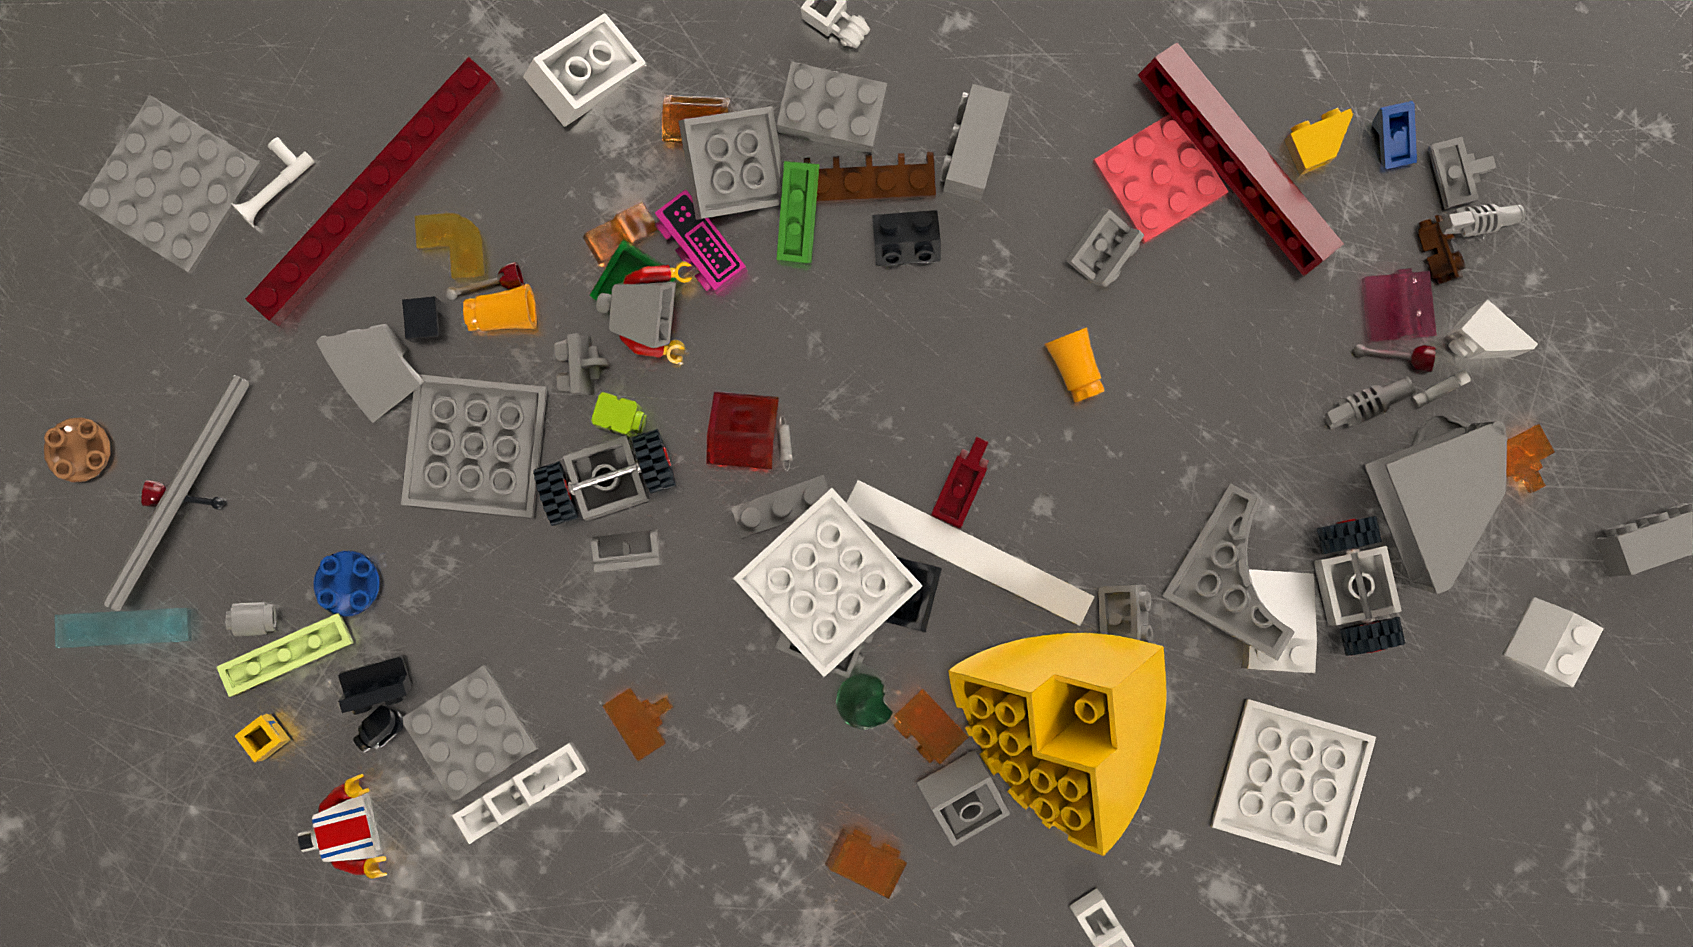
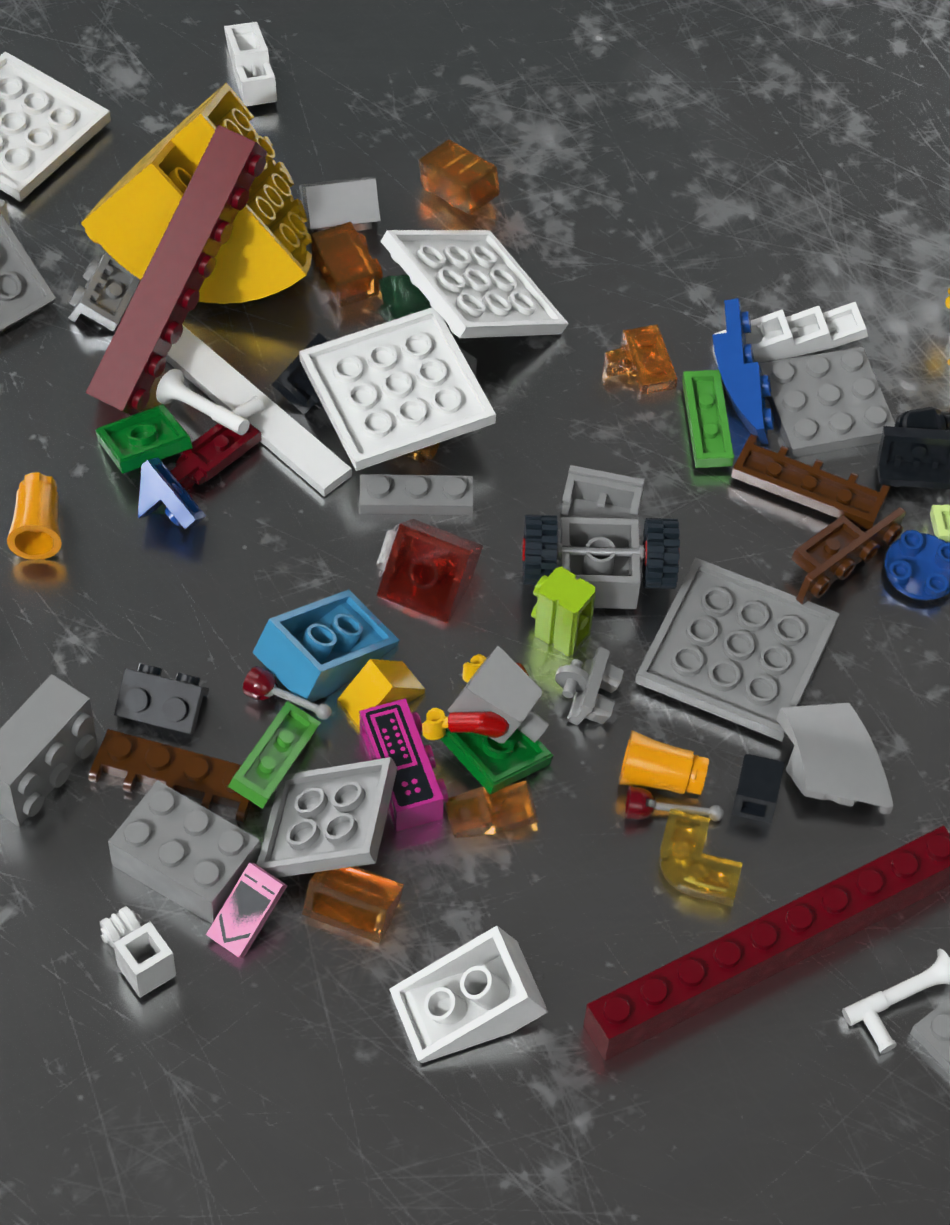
camera: 165 degrees left, 30 degrees down
none -> dark red brick [85,125,268,416]
none -> green plate [95,404,193,474]
none -> slope [138,457,206,529]
none -> white piece [156,369,265,435]
none -> bright pink tile [206,863,288,958]
none -> hinge [243,666,332,720]
none -> dark azure slope [252,589,400,702]
none -> yellow slope [337,659,425,731]
none -> white plate [381,230,569,339]
none -> bright green plate [682,370,734,468]
none -> blue slope [712,298,774,445]
none -> reddish brown hinge [731,434,891,530]
none -> reddish brown bracket [791,507,906,605]

